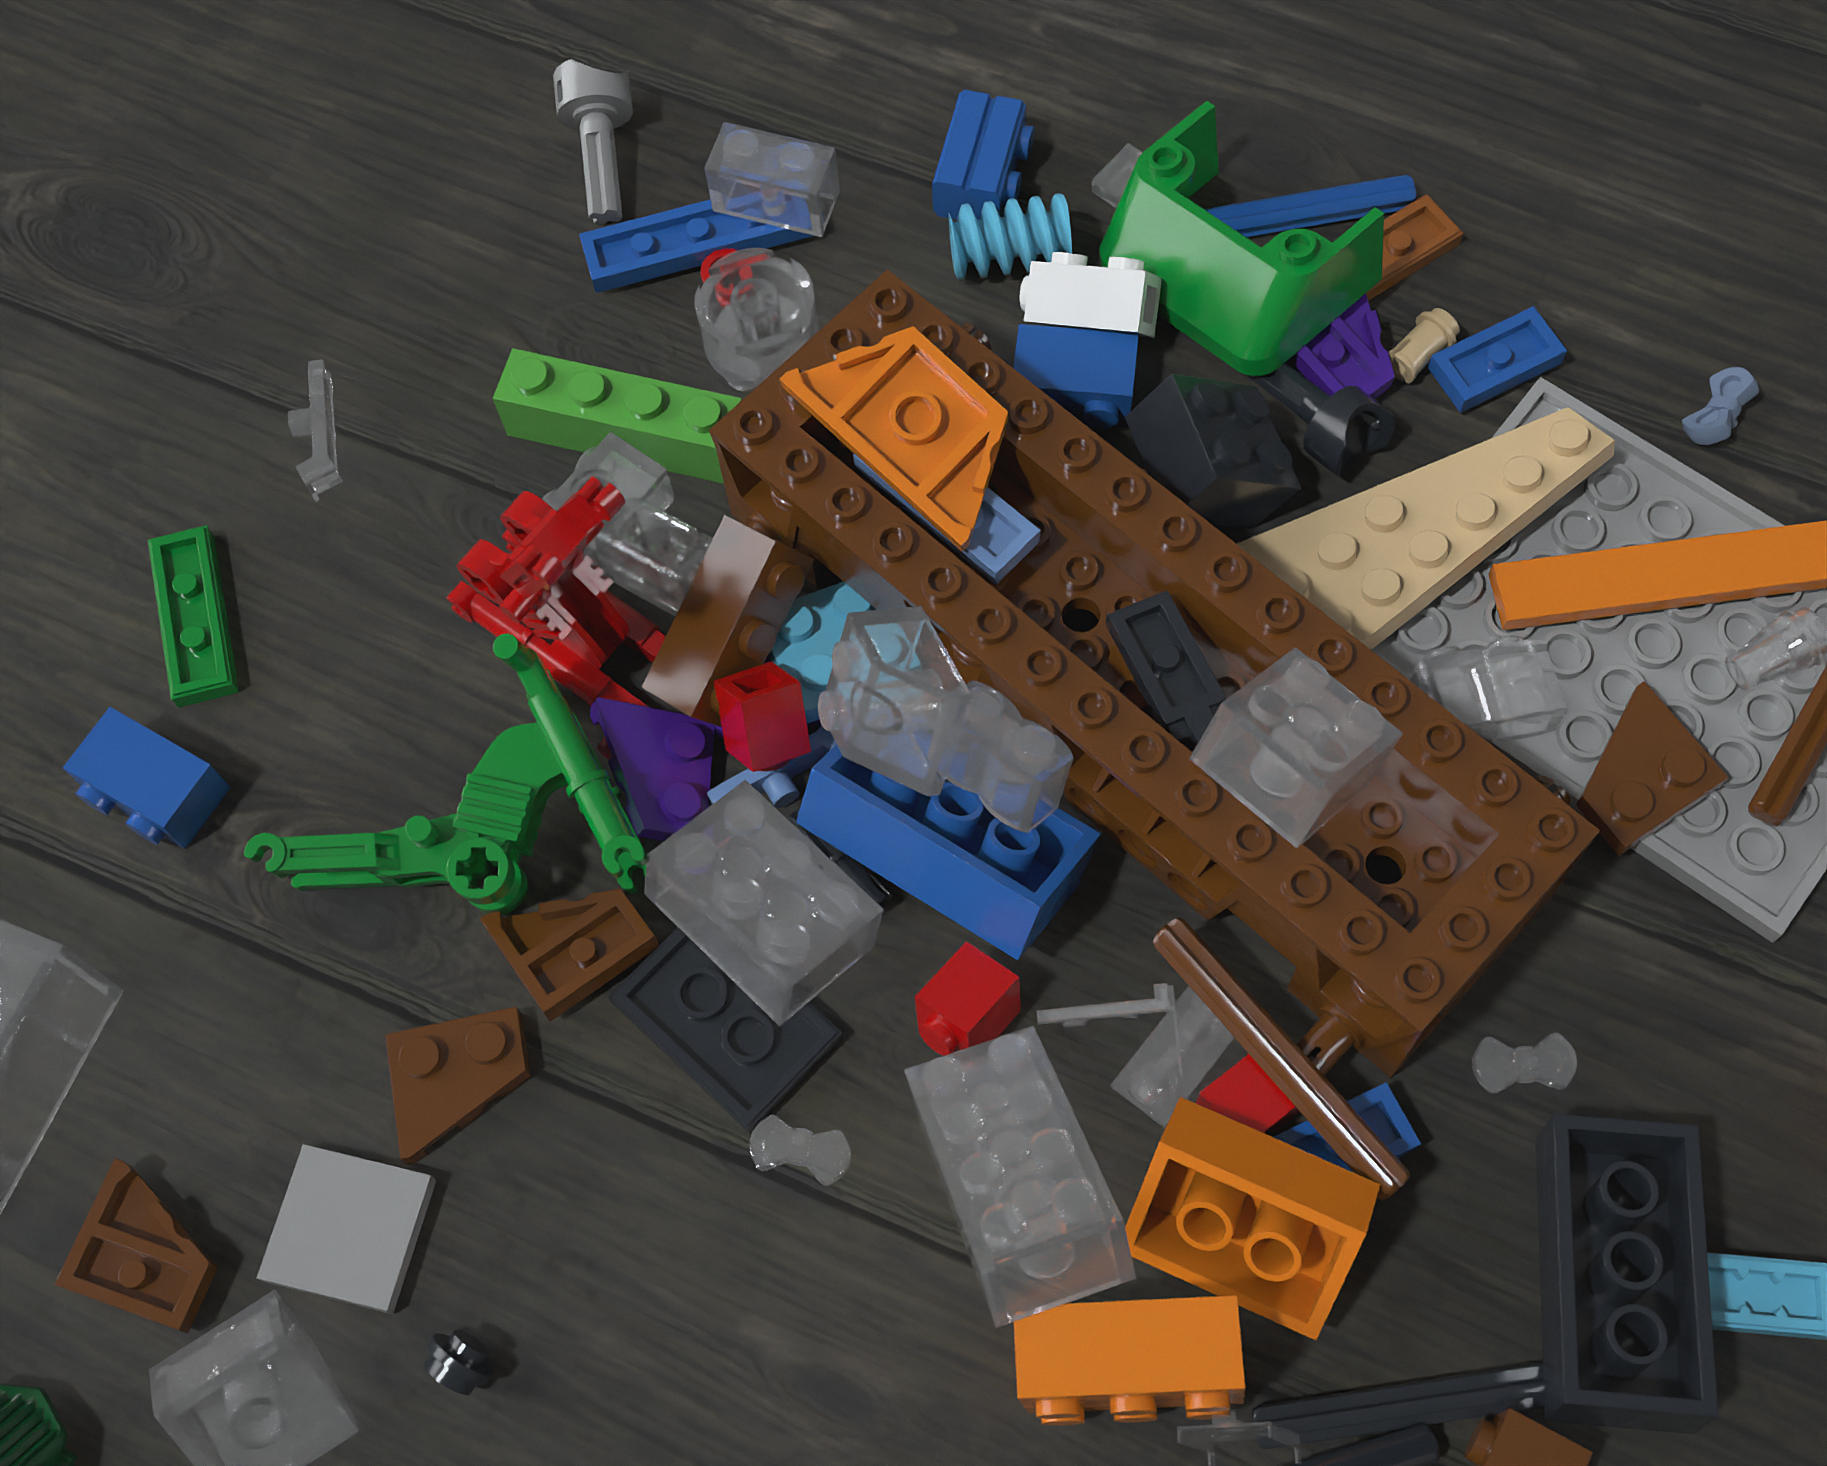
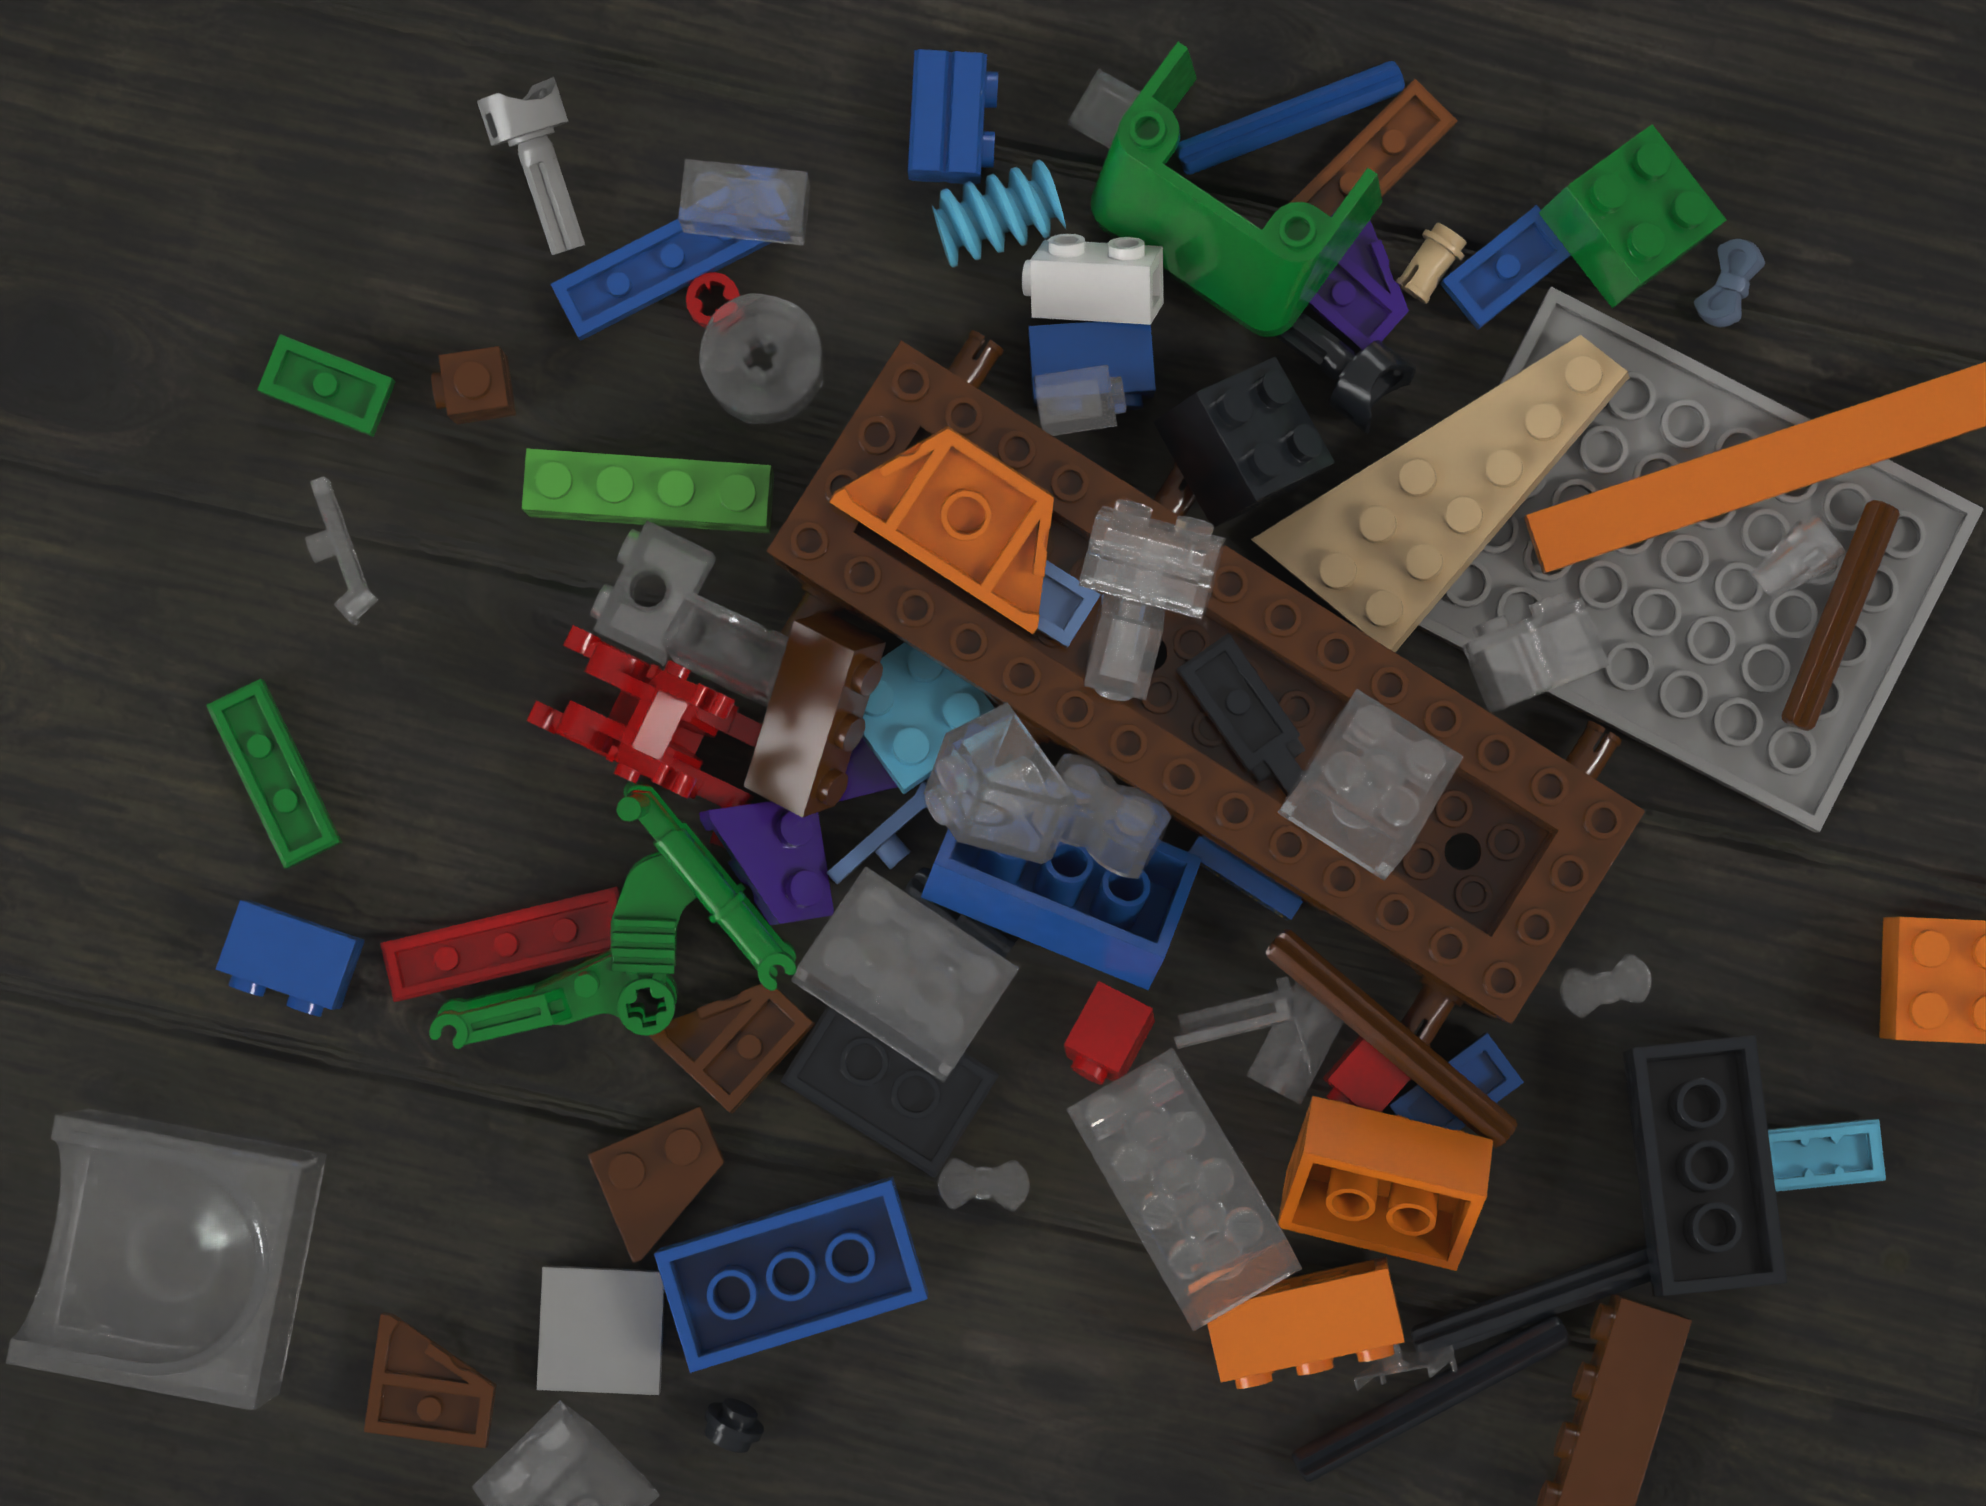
camera: 20 degrees left, 20 degrees up
red brick [714,661,811,773] -> none
reddish brown wing [1576,681,1729,856] -> none
none -> green plate [257,334,396,437]
none -> red tile [380,887,621,1002]
none -> reddish brown brick [431,346,516,425]
none -> blue brick [654,1176,928,1373]
none -> clear brick [1033,365,1126,436]
none -> clear brick [1079,499,1226,619]
none -> clear brick [1084,572,1167,701]
none -> blue tile [1187,835,1303,921]
none -> green brick [1539,124,1726,309]

